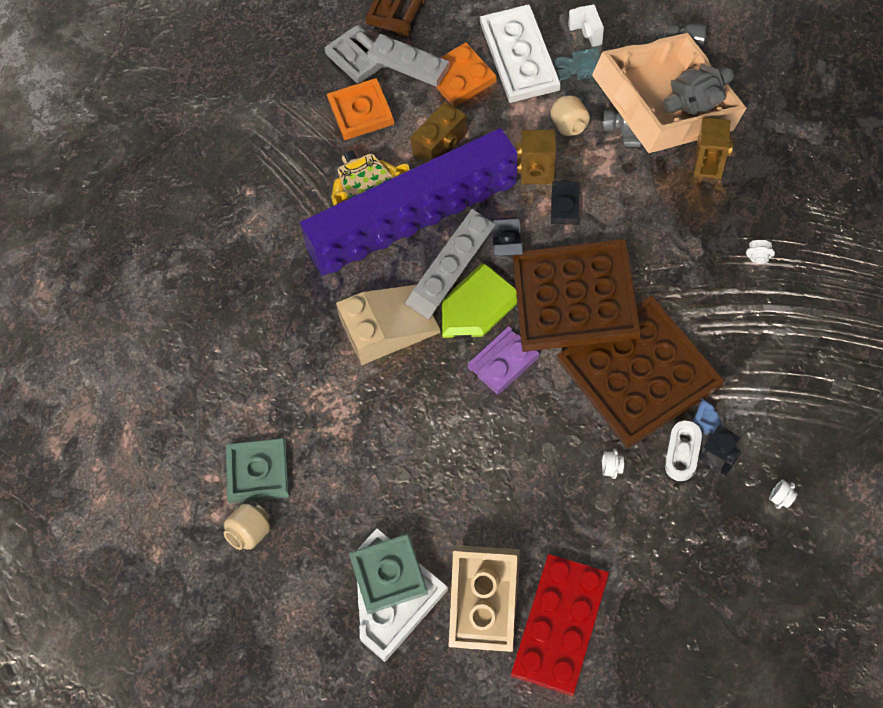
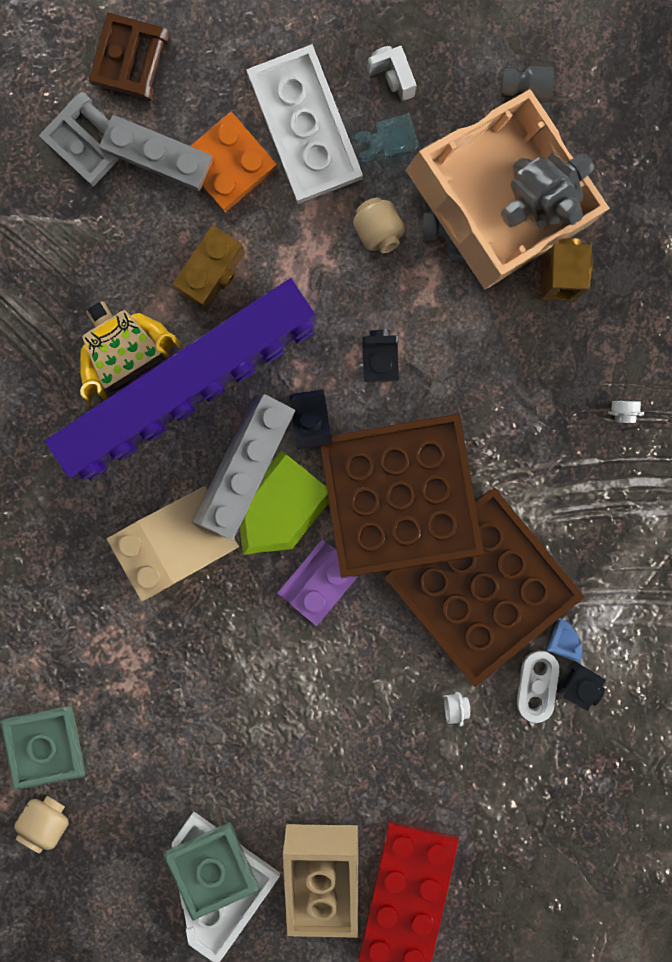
camera: 10 degrees left, 25 degrees up
orange plate [327,78,394,141] -> none
pearl gold brick [516,130,556,184] -> none
white plate [769,479,797,509] -> none

